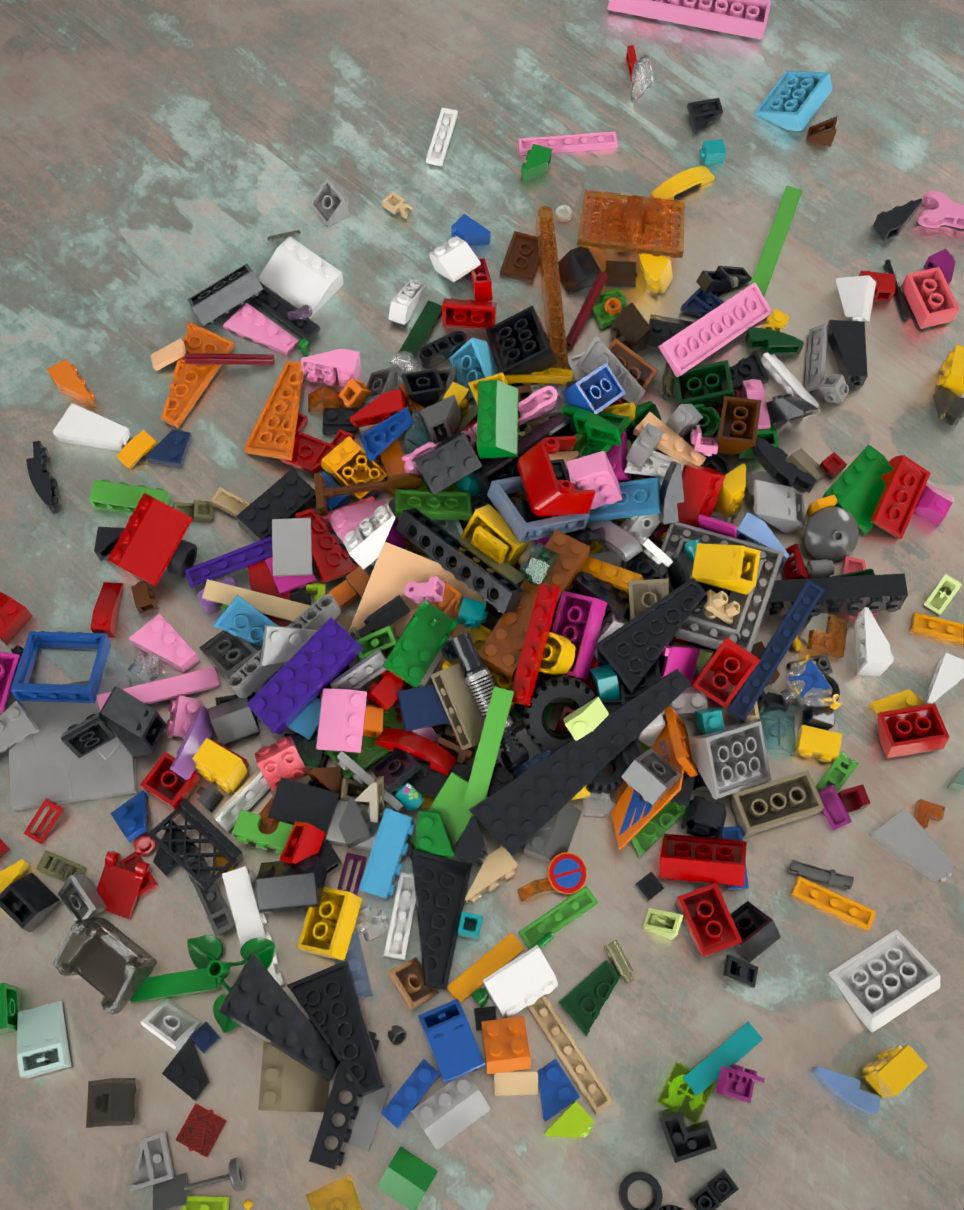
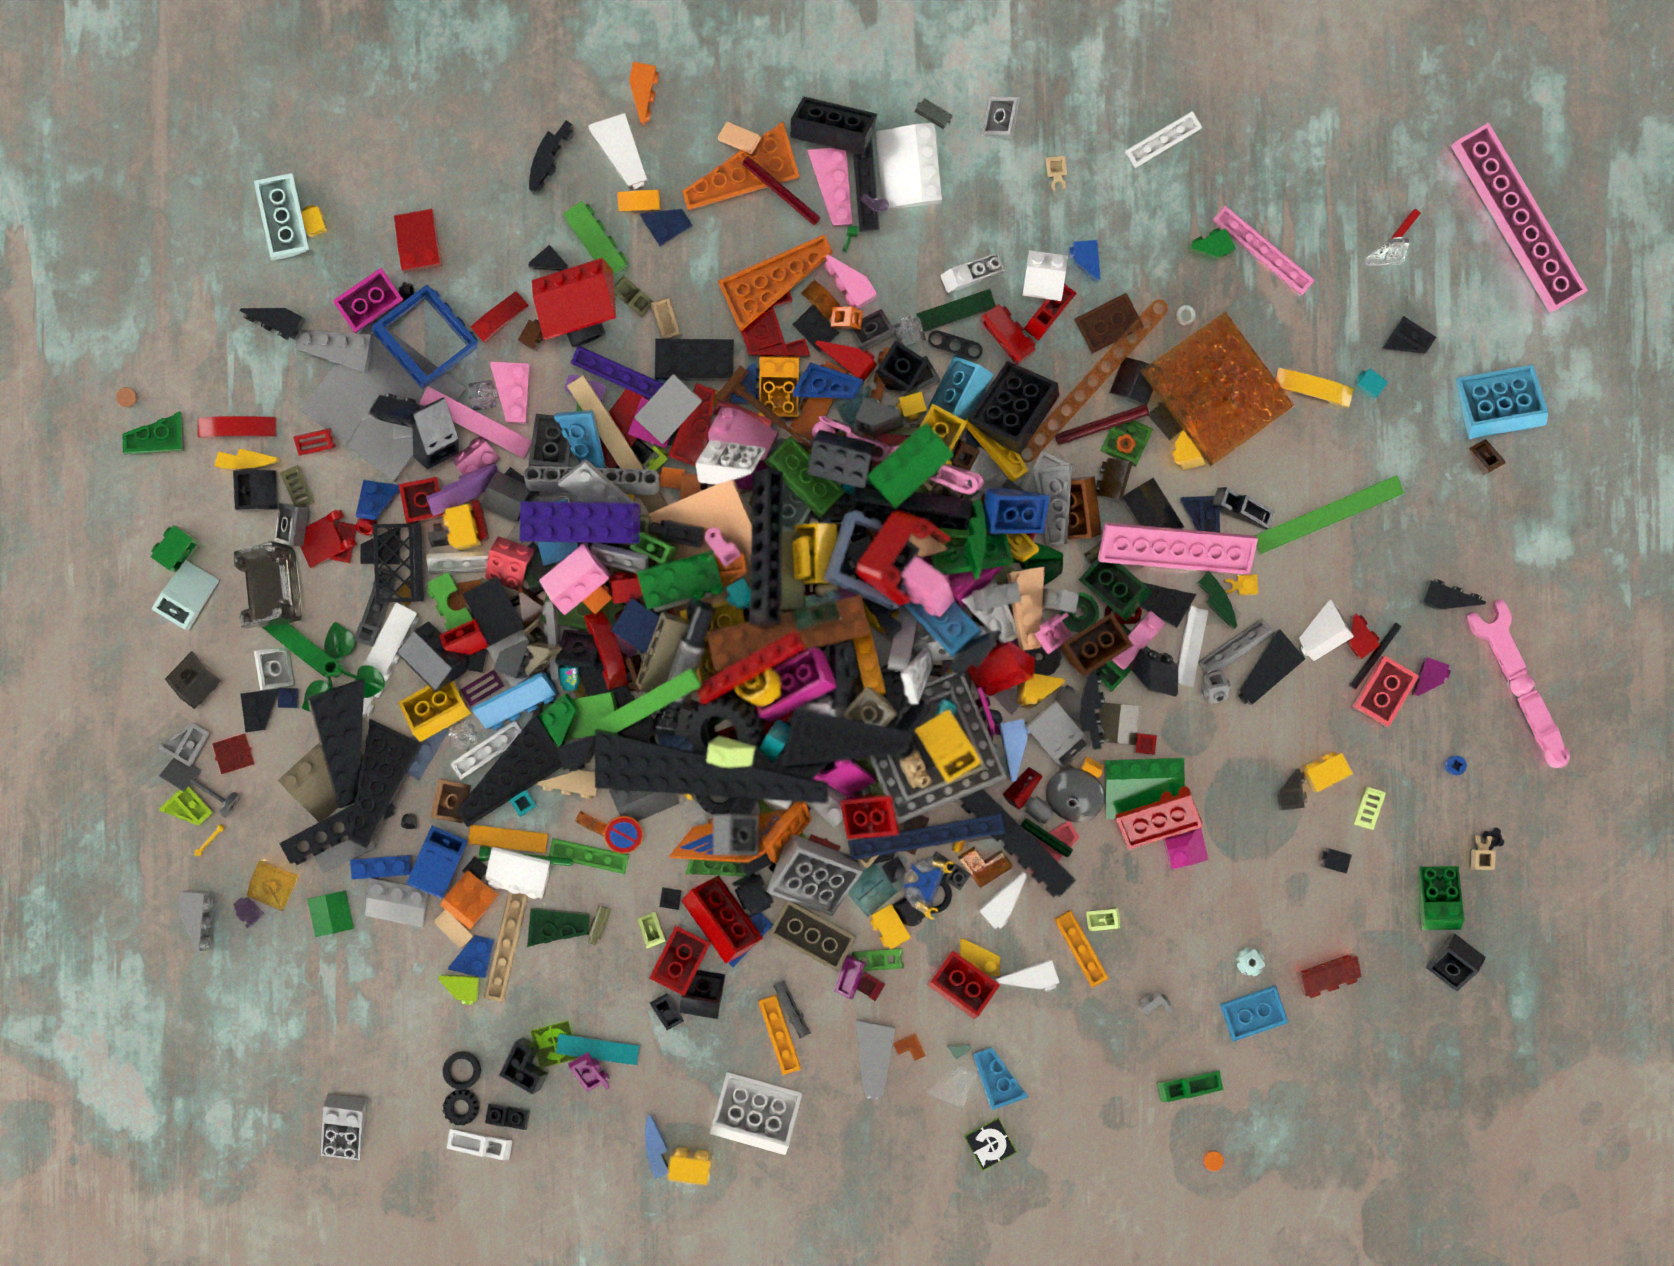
camera: 45 degrees right, 20 degrees up
teal brick [694,707,725,734] -> none

